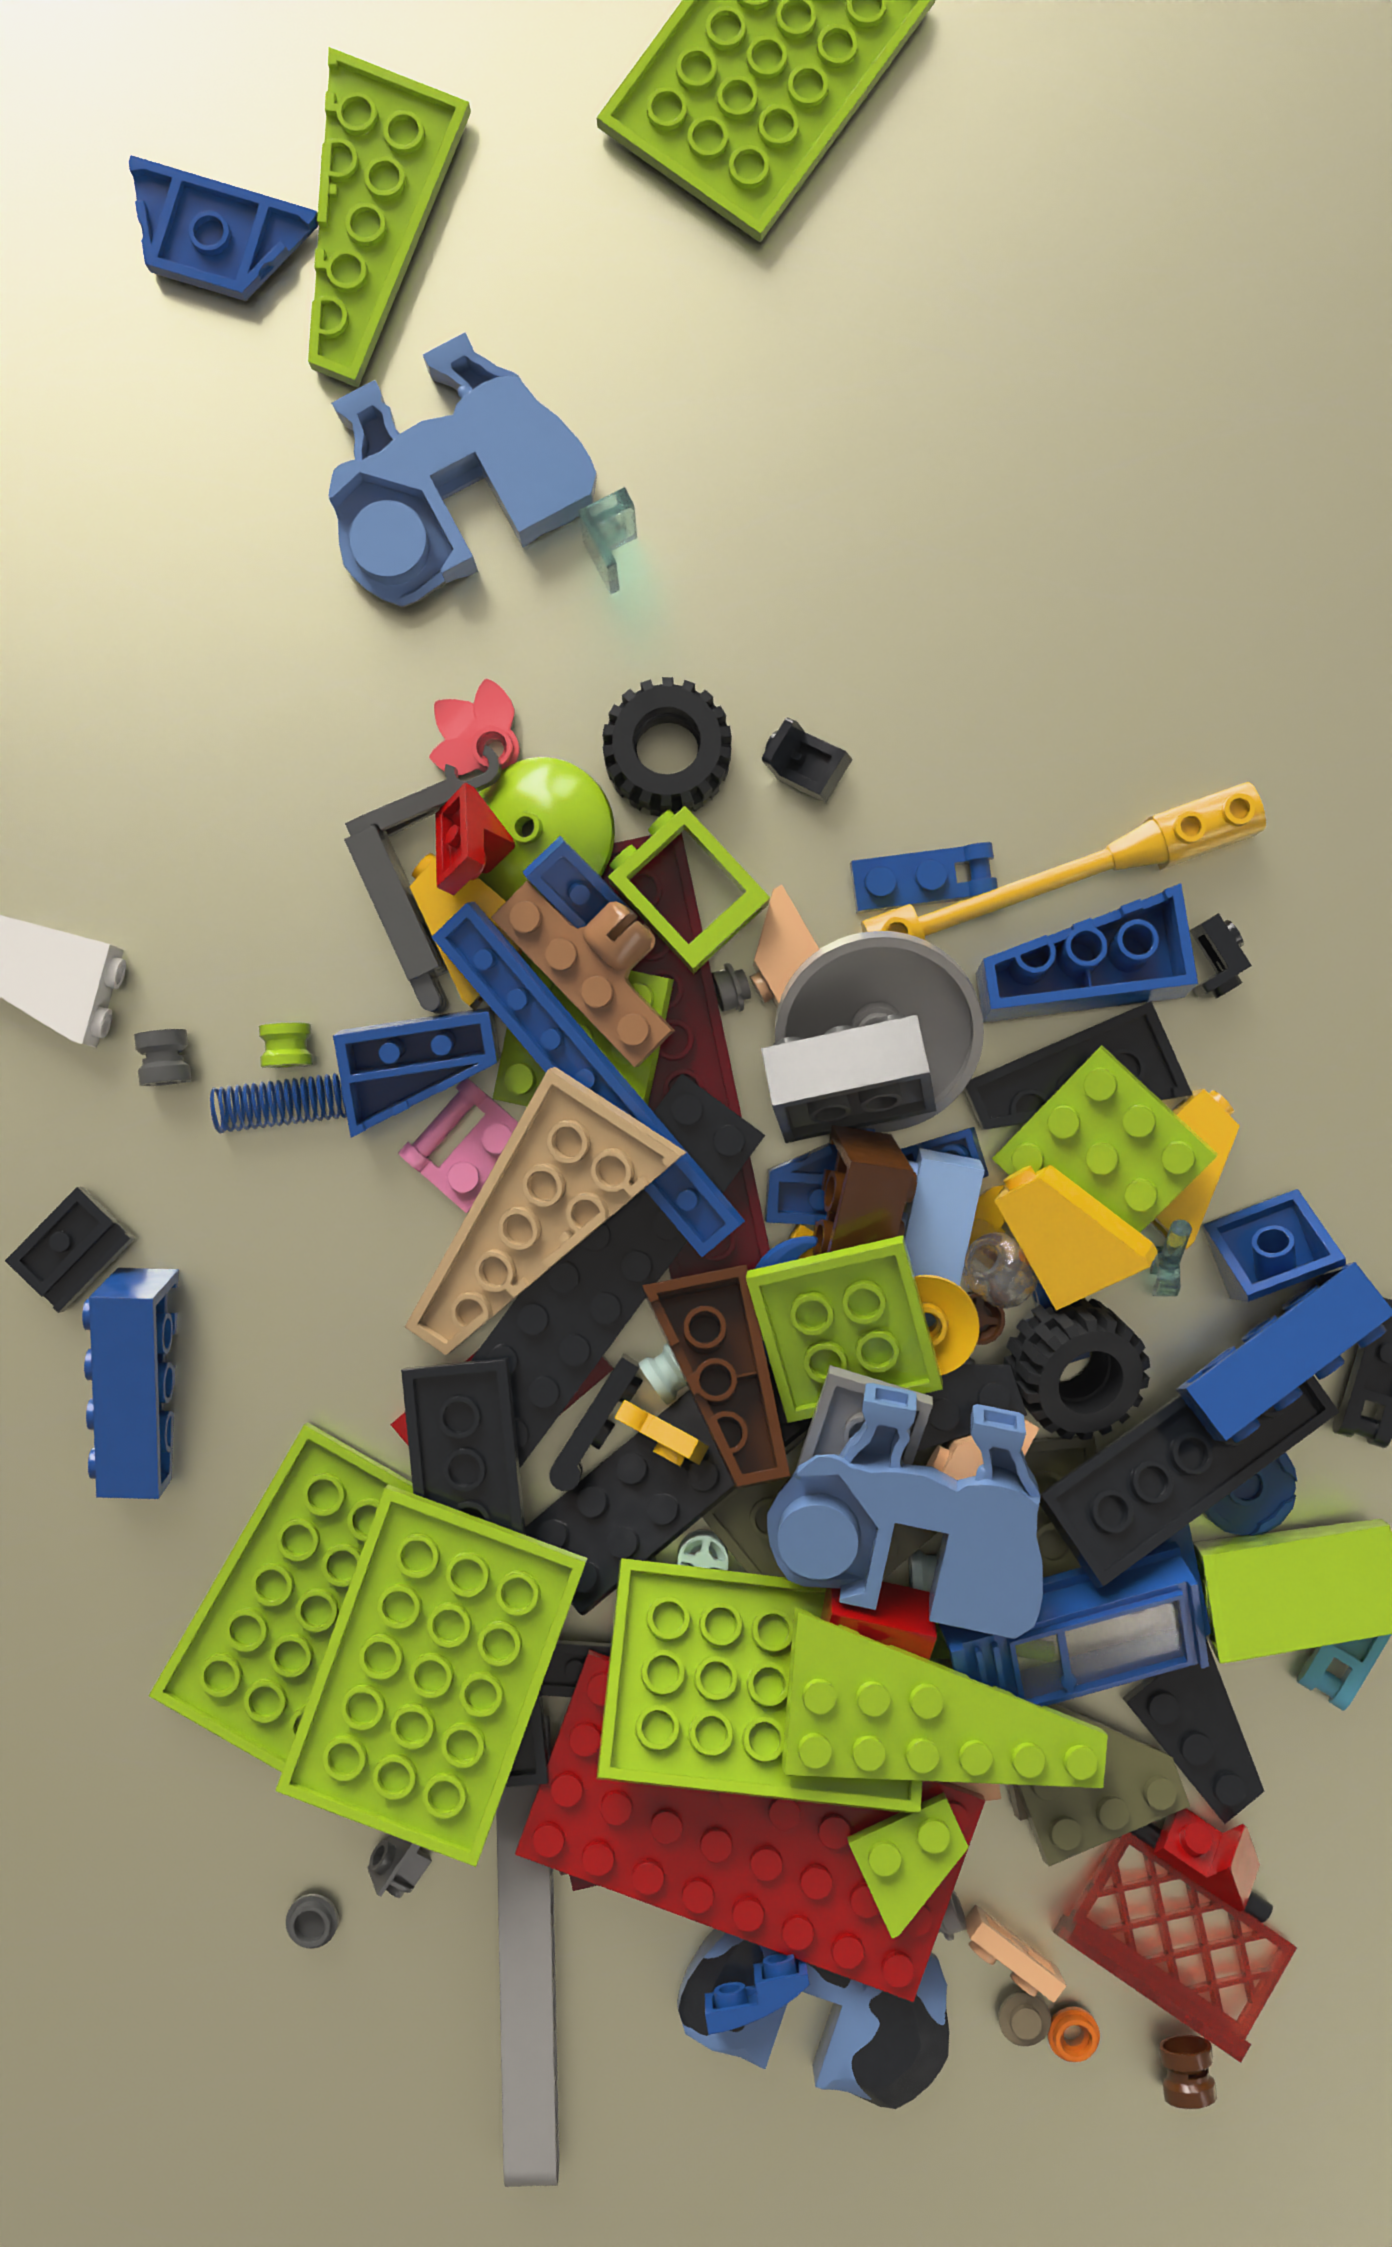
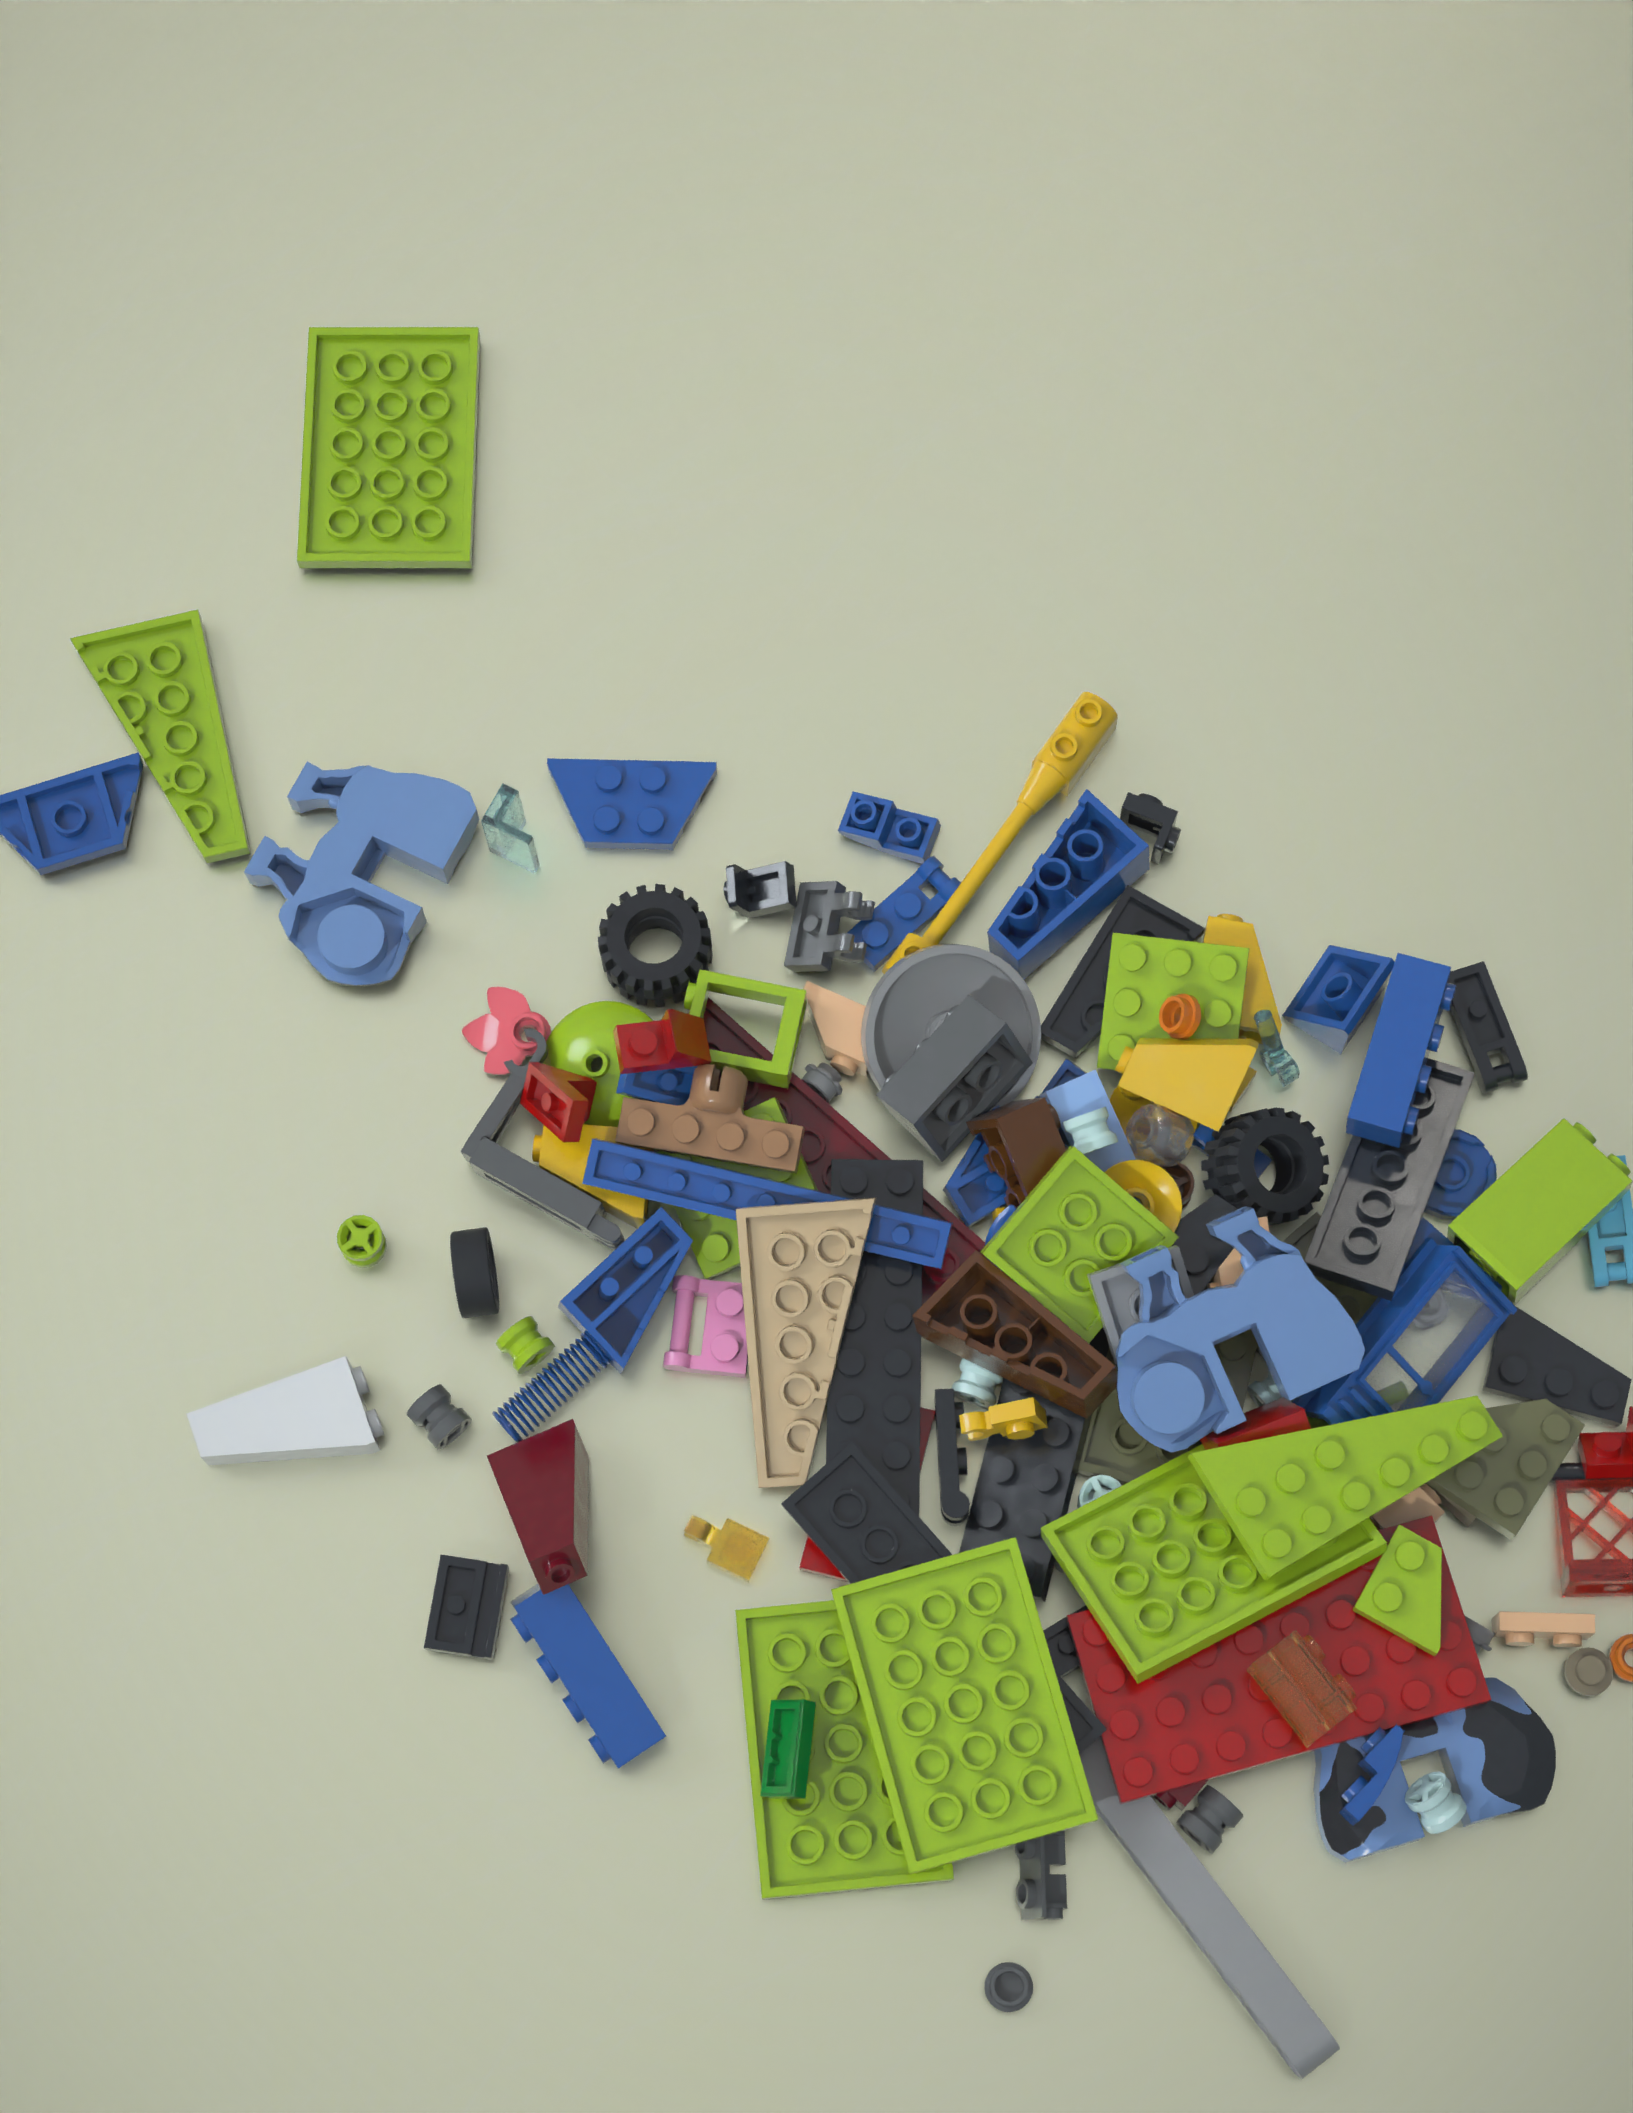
camera: 30 degrees left, 15 degrees down
none -> lime wheel [337,1215,387,1268]
none -> black tyre [450,1227,499,1318]
none -> dark red slope [487,1419,589,1595]
none -> blue wing [547,758,717,850]
none -> red slope [613,1009,712,1074]
none -> clear yellow plate [683,1515,769,1583]
none -> green plate [760,1699,816,1799]
none -> dark grey plate [784,881,875,972]
none -> blue slope [838,791,941,864]
none -> light aqua wheel [1062,1107,1118,1155]
none -> orange plate [1159,994,1201,1040]
none -> dark grey wheel [1176,1785,1243,1854]
none -> clear orange brick [1247,1630,1357,1748]
none -> light aqua wheel [1405,1771,1467,1834]

